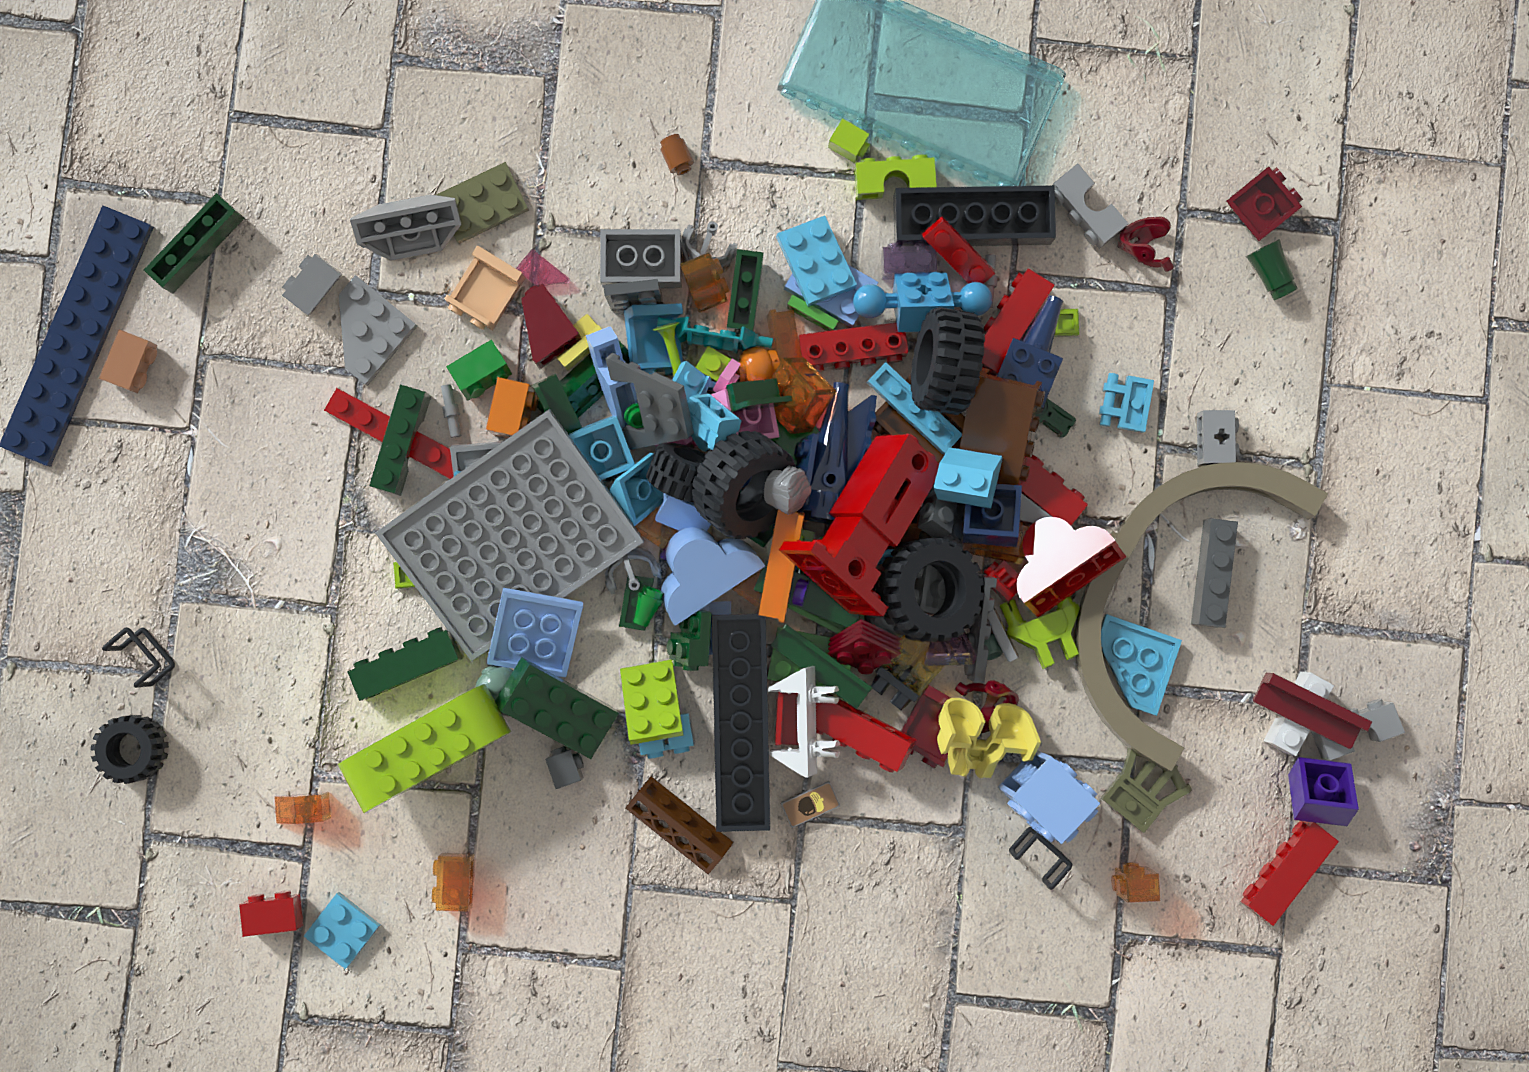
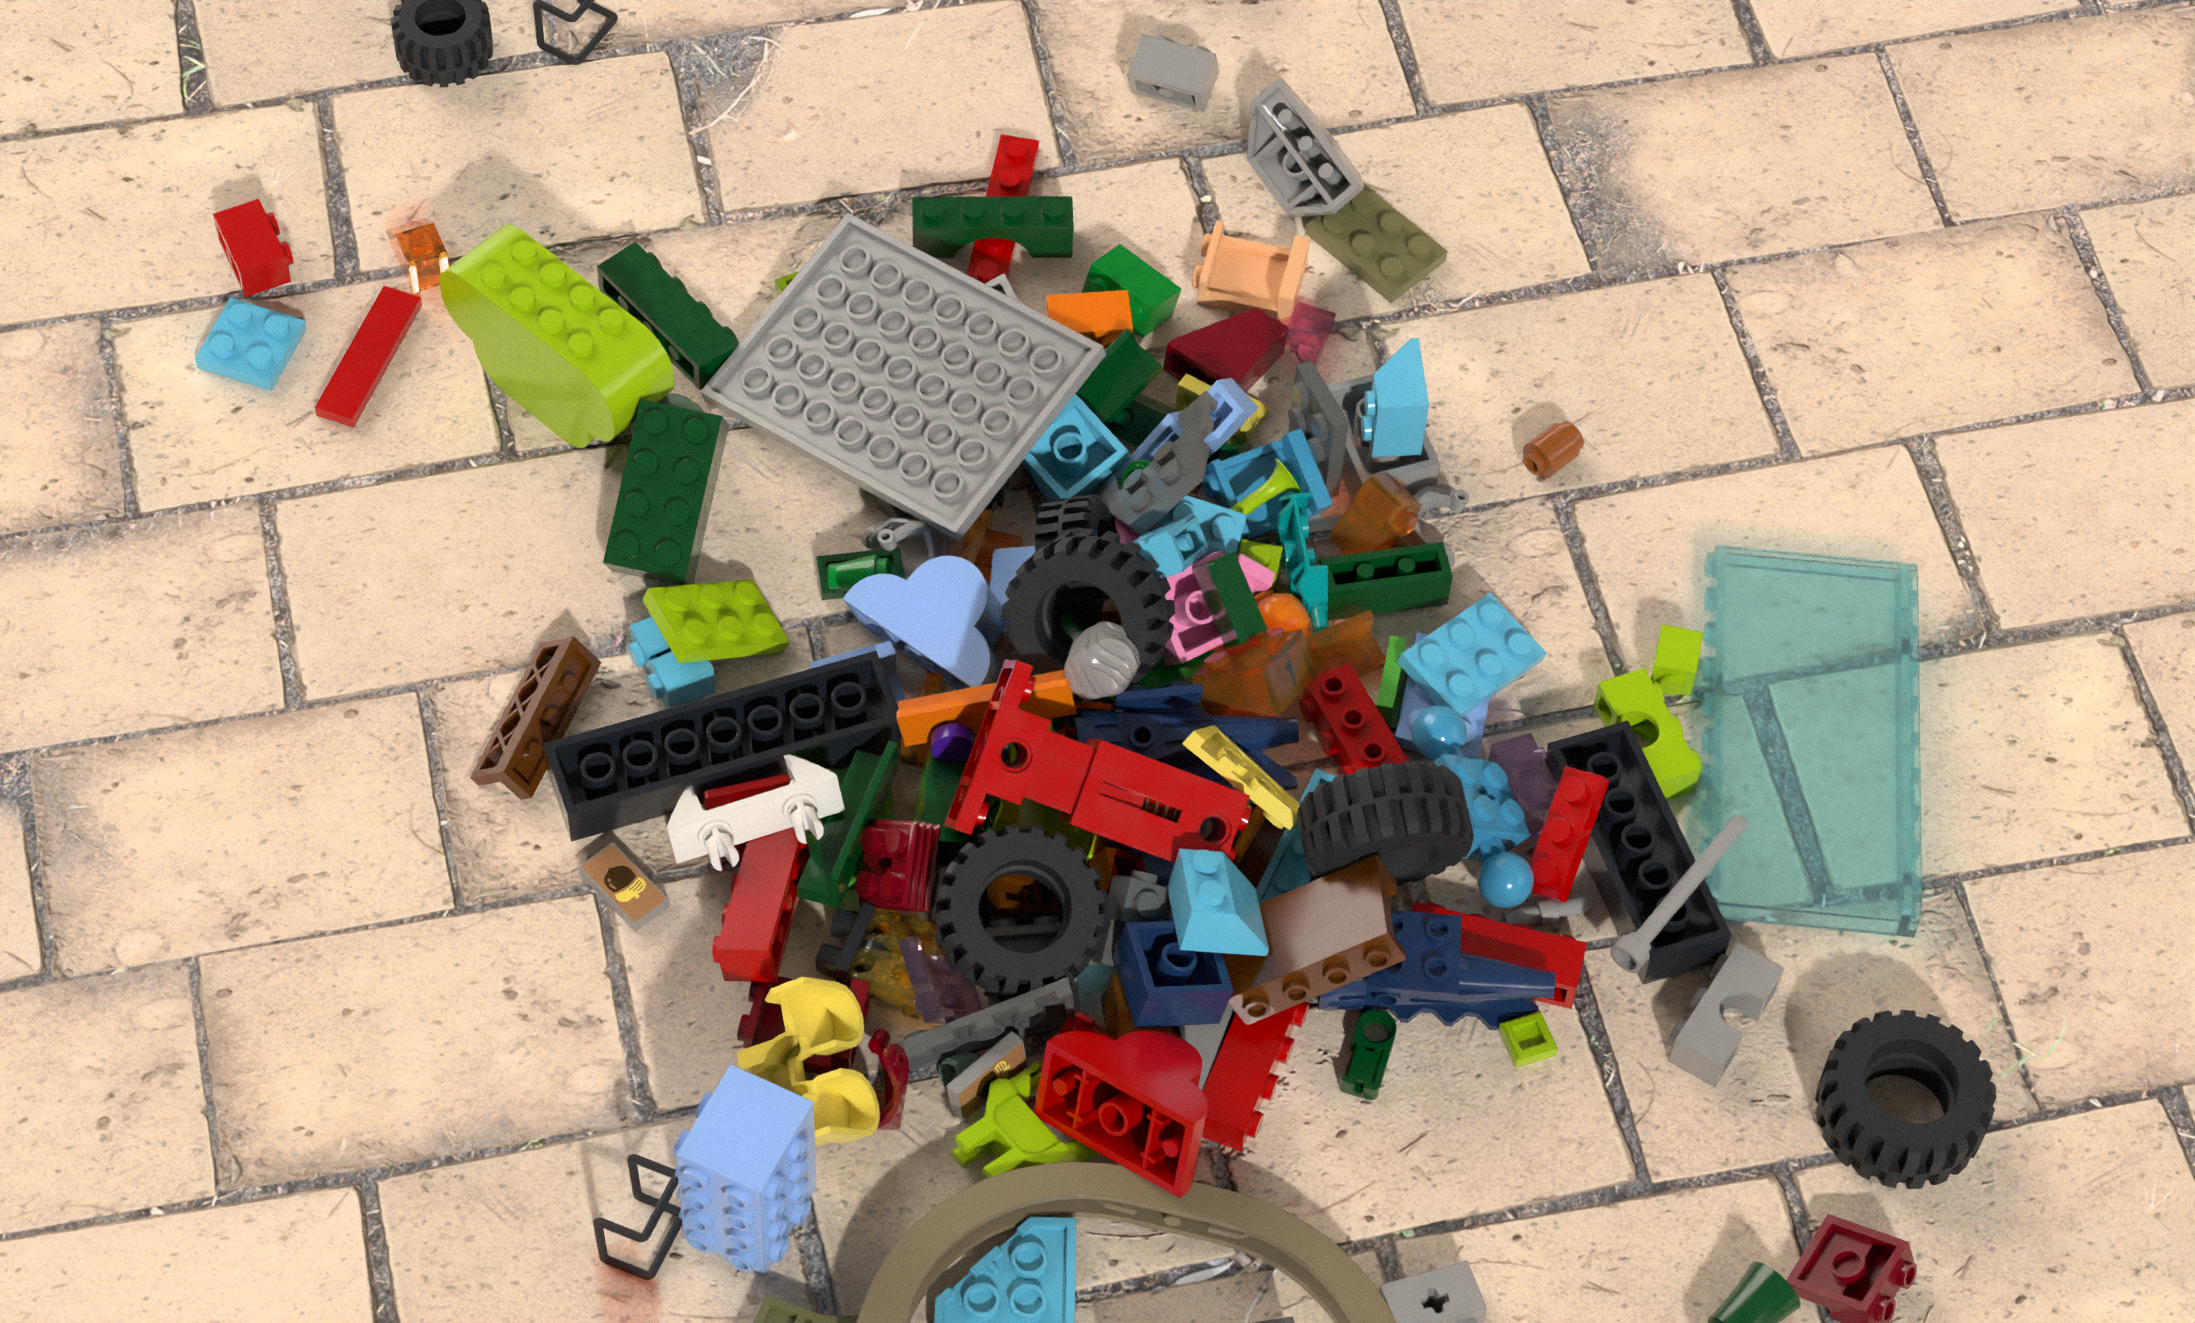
camera: 70 degrees right, 30 degrees down
light grey plate [339,275,417,386] -> none
clear orange brick [432,853,475,912] -> none
light grey bar [441,384,461,438] -> none
light blue plate [487,588,583,678] -> none
dark grey brick [545,746,584,789] -> none
medium azure slope [609,453,664,526] -> none
dark green plate [667,609,711,671] -> none
medium azure plate [1099,373,1154,433] -> none
dark red helmet [1117,216,1174,272] -> none
none -> red tile [315,286,422,428]
none -> light yellow wing [1182,725,1300,830]
none -> medium azure slope [1361,338,1429,457]
none -> light grey piece [1610,815,1747,973]
none -> black tyre [1815,1010,1997,1189]

